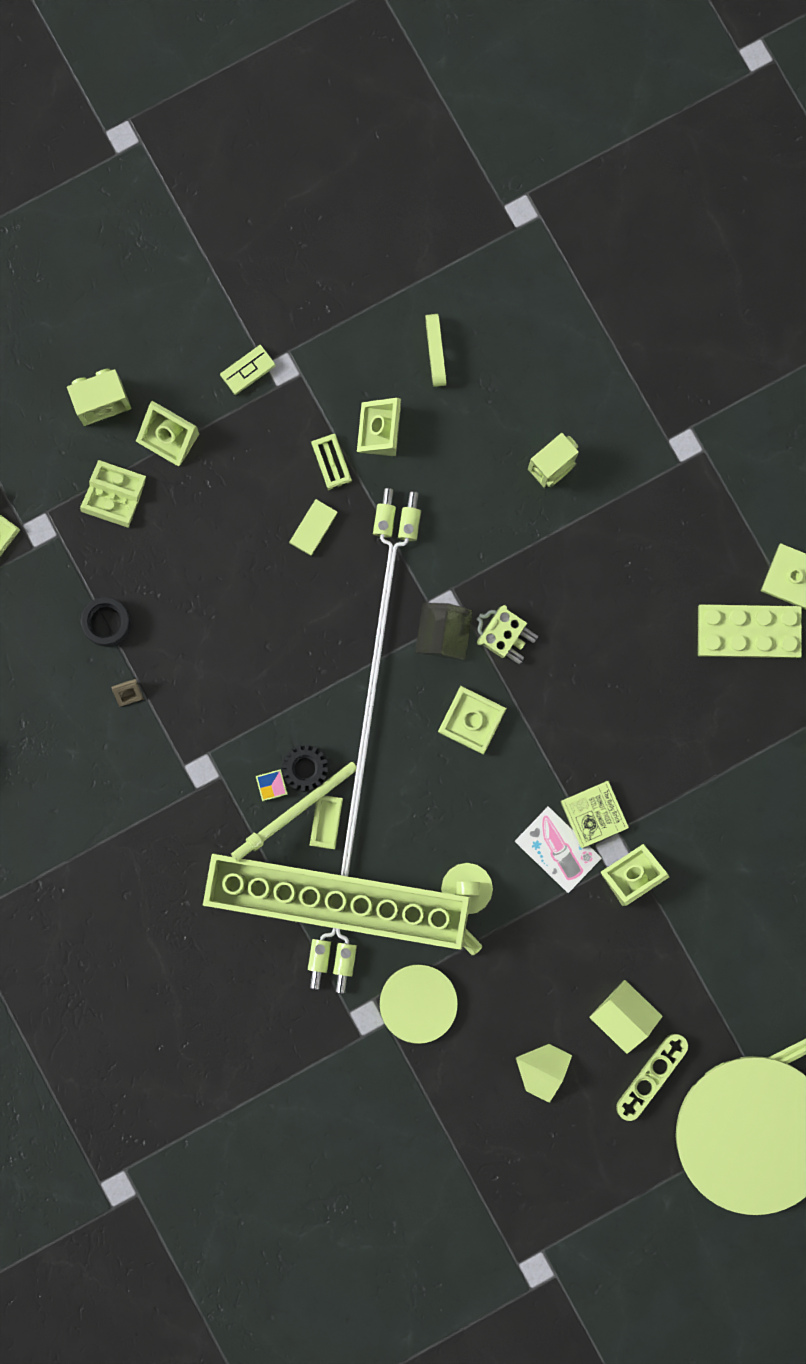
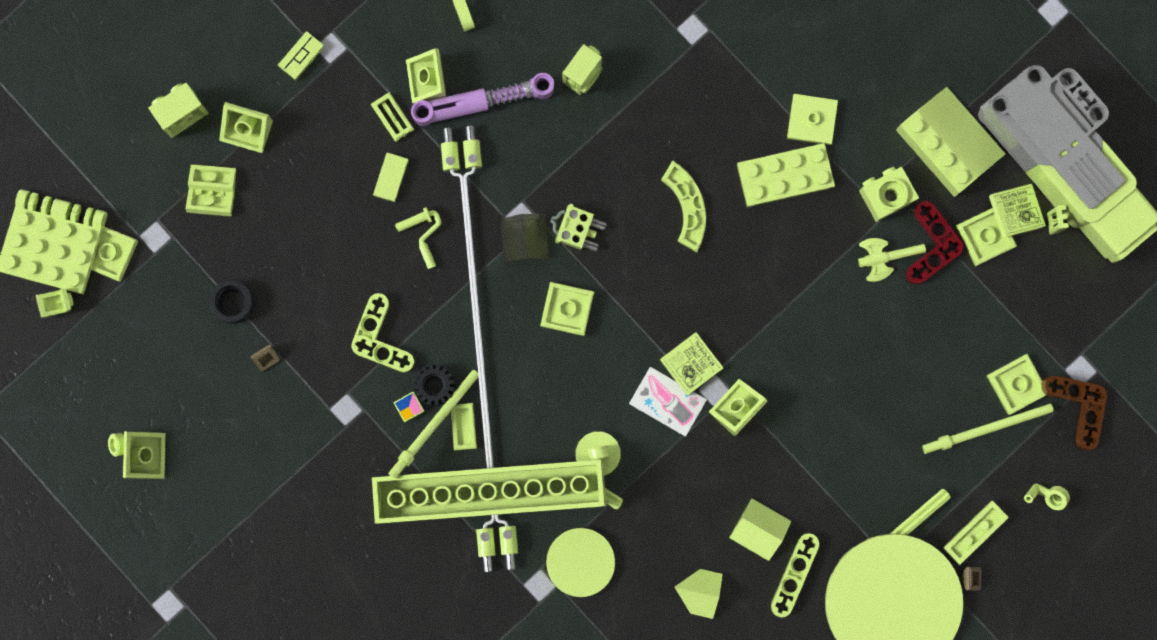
camera: 15 degrees left, 0 degrees up
none -> yellowish green beam [351,293,415,373]
none -> yellowish green piece [395,207,441,269]
none -> lavender piece [411,73,554,126]
none -> yellowish green tile [661,161,706,253]

